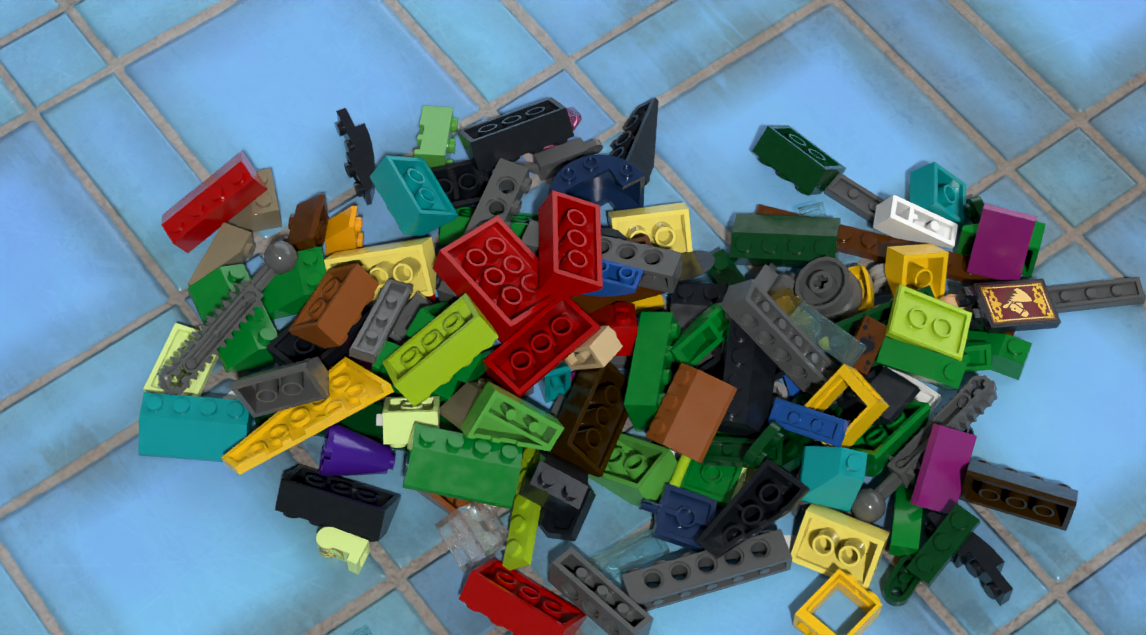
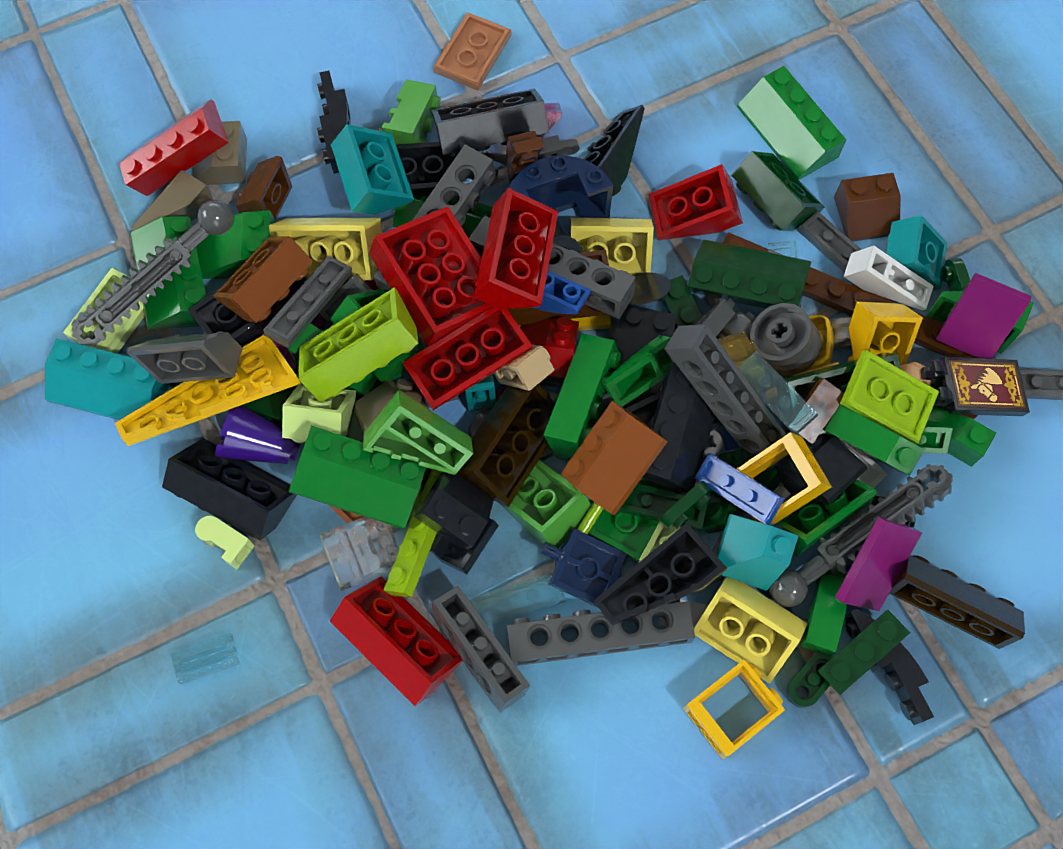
camera: 10 degrees right, 10 degrees up
light orange slope [325,206,365,256] -> none
none -> nougat tile [433,12,512,91]
none -> reddish brown slope [506,131,544,181]
none -> red slope [648,164,743,240]
none -> slope [737,66,847,180]
none -> reddish brown slope [834,173,901,242]

